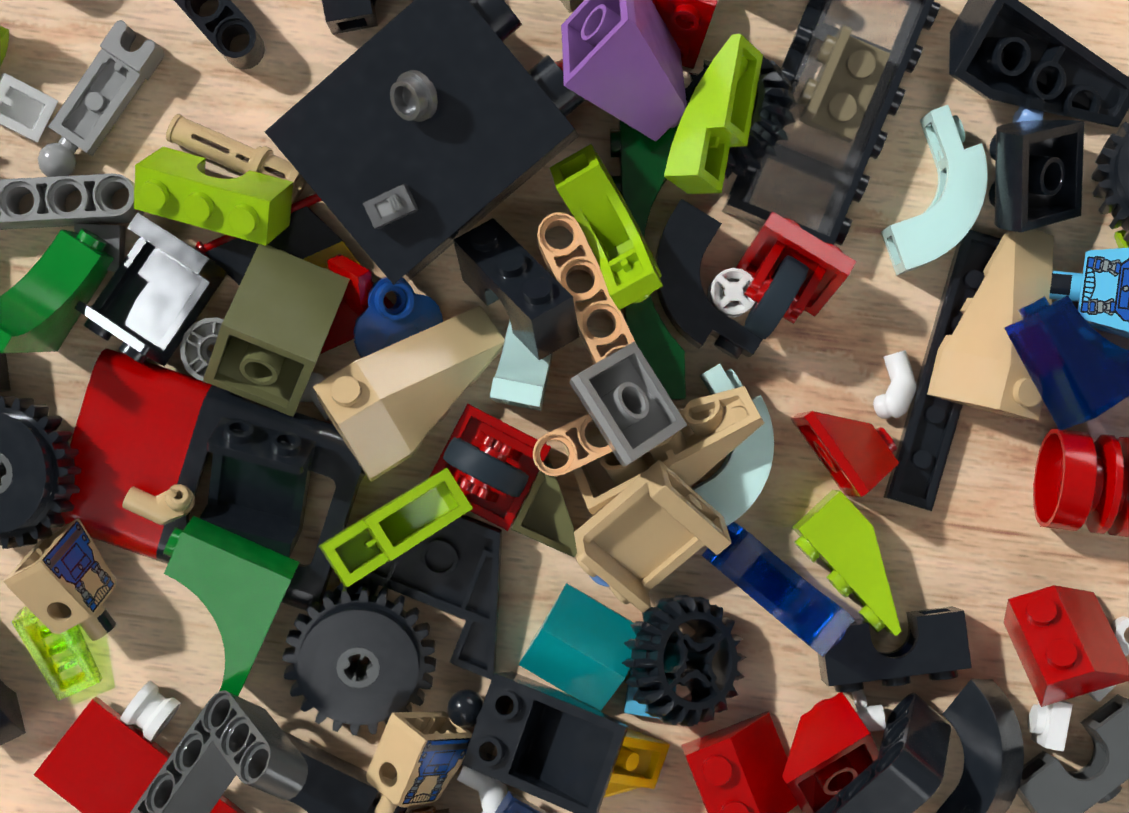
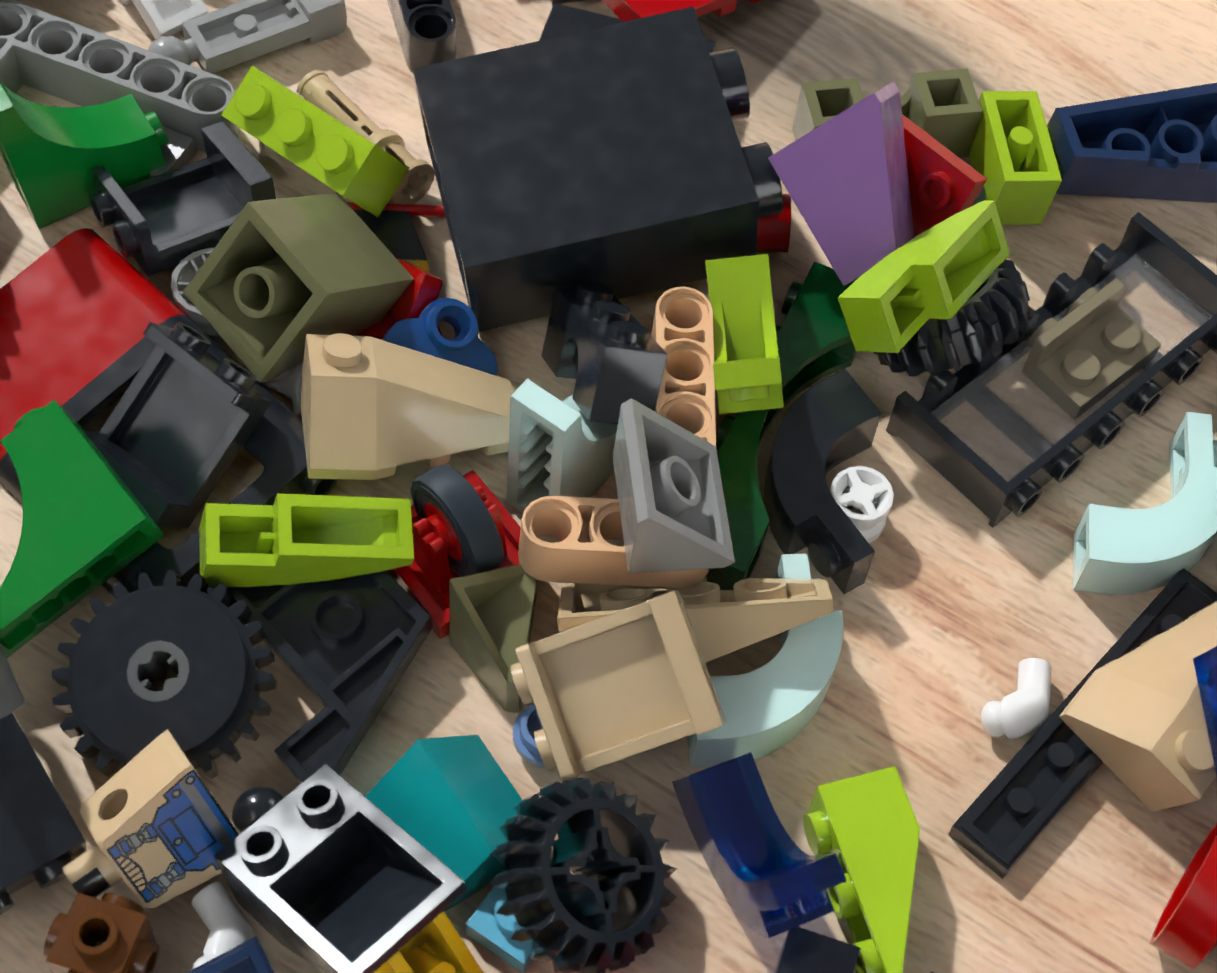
camera: 20 degrees right, 30 degrees down
tan arm [122,484,195,525] -> none
flat silver piece [363,184,419,229] -> none
flat silver plate [390,70,438,122] -> none
red plate [736,211,857,339] -> none
red slope [791,411,899,497] -> none

